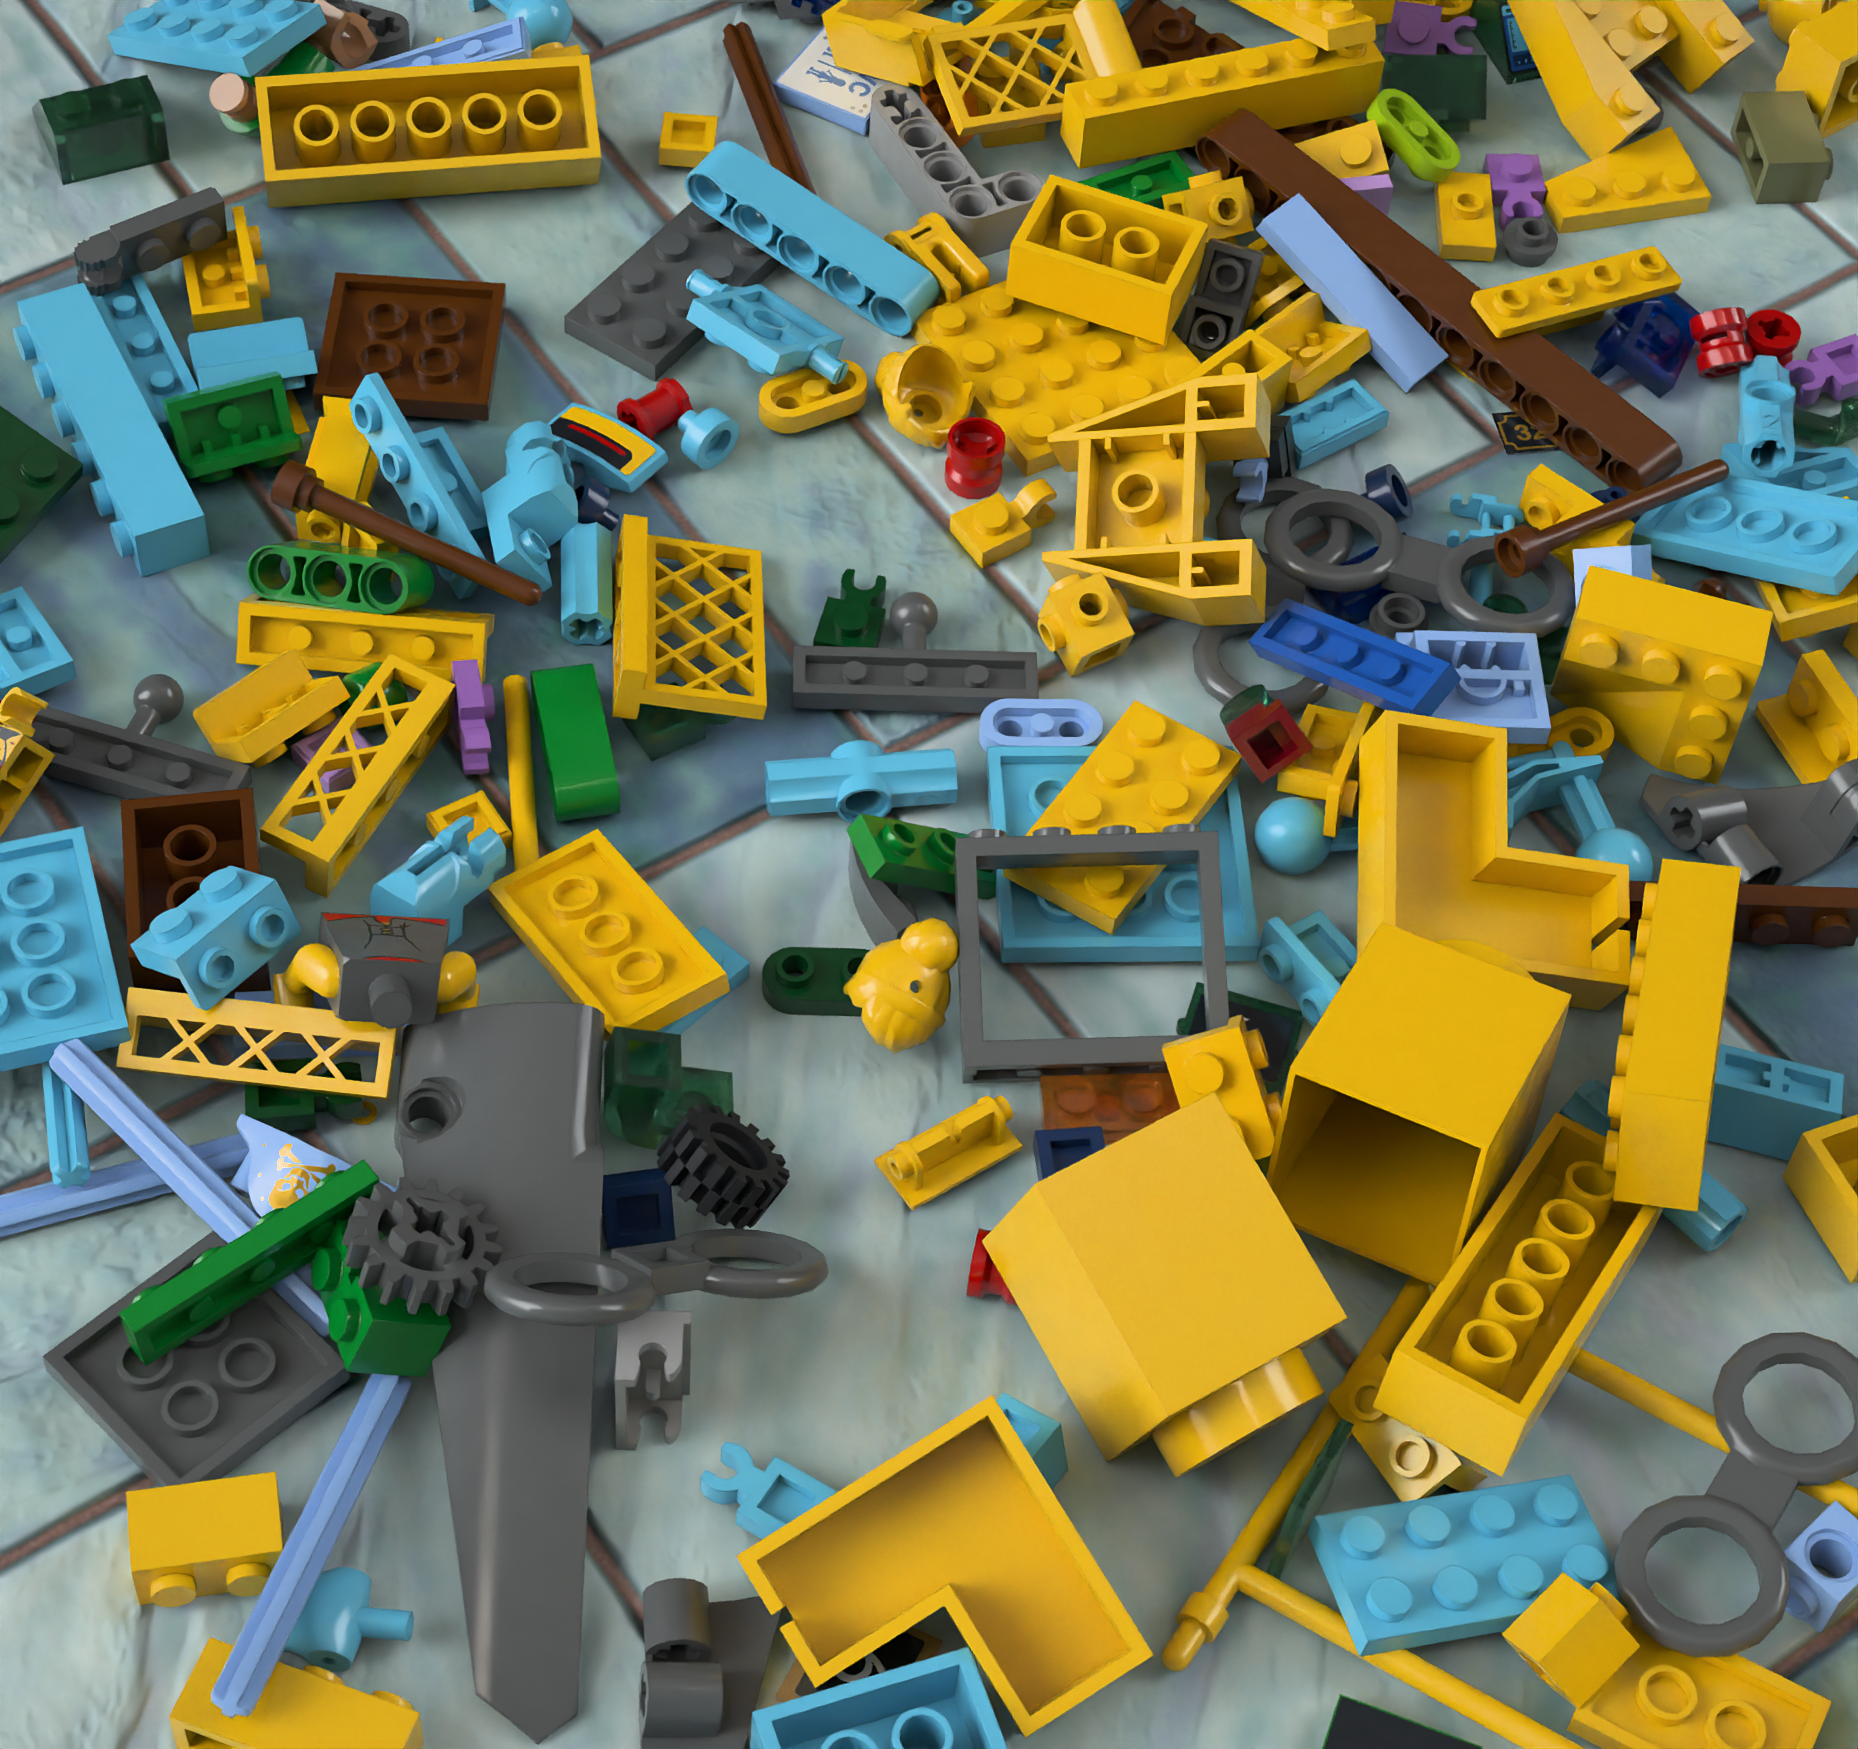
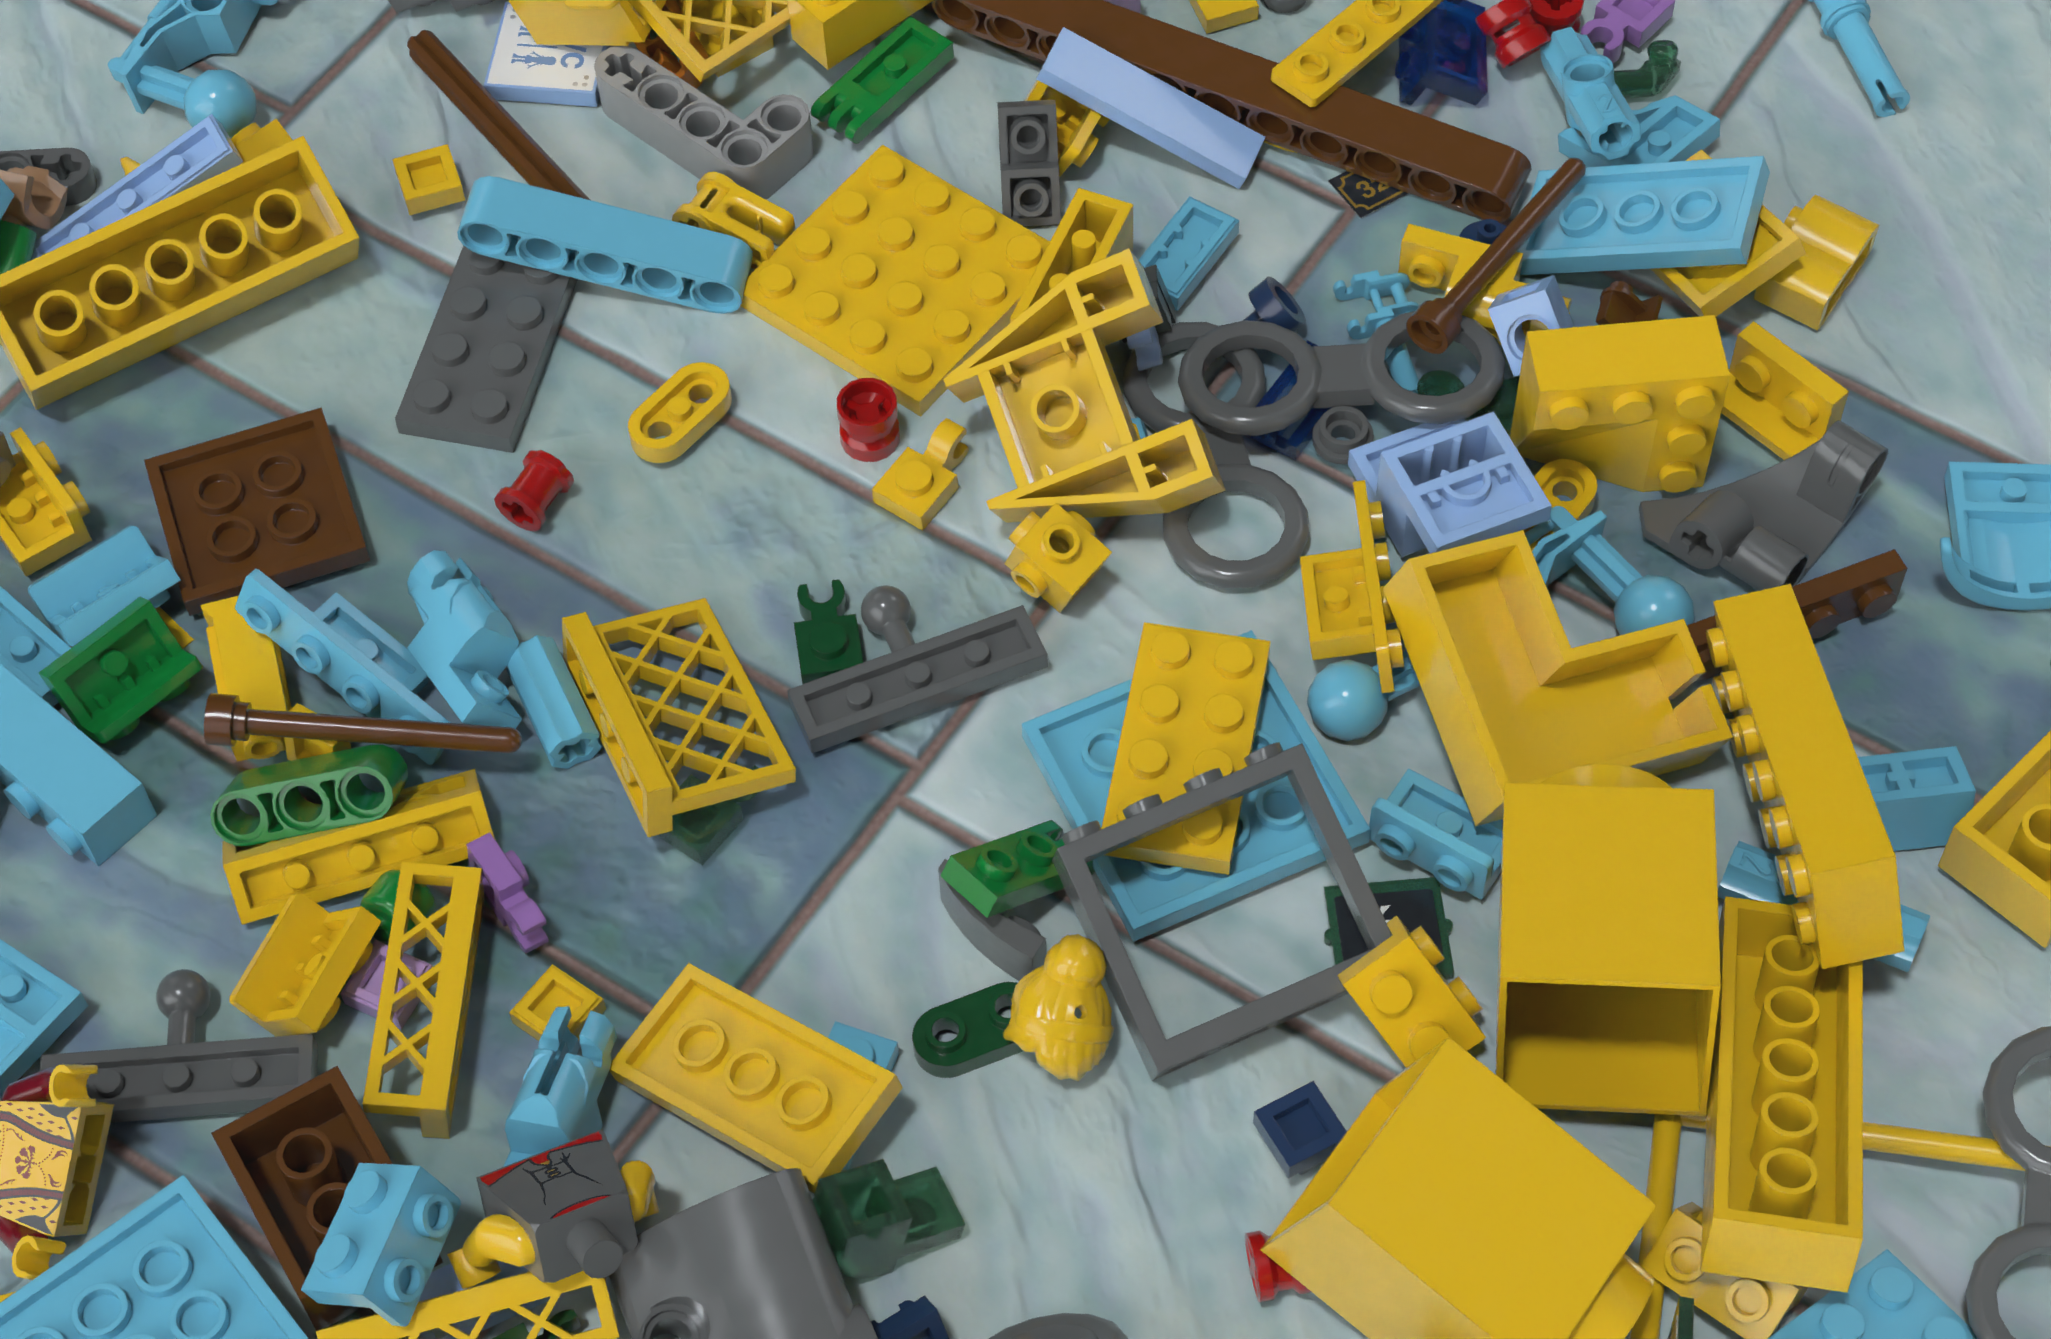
camera: 15 degrees left, 5 degrees up
yellow bar [503,675,539,871] -> none
green beam [530,663,620,822] -> none
slope [547,402,669,493] -> none
dark blue tile [574,475,619,532] -> none
black tyre [656,1103,790,1229] -> none
medium azure tile [678,408,739,469] -> none
medium azure plate [686,269,849,385] -> none
medium azure piece [764,740,958,823] -> none
yellow piece [874,343,976,450] -> none
yellow hinge [874,1095,1023,1211] -> none
light blue plate [979,698,1103,752] -> none
yellow brick [1005,174,1209,345] -> none
clear orange plate [1039,1073,1181,1145] -> none
yellow brick [1162,170,1254,253] -> none
dark red leg [1219,684,1313,783] -> none
blue plate [1248,597,1462,717] -> none
yellow bracket [1254,292,1372,403] -> none

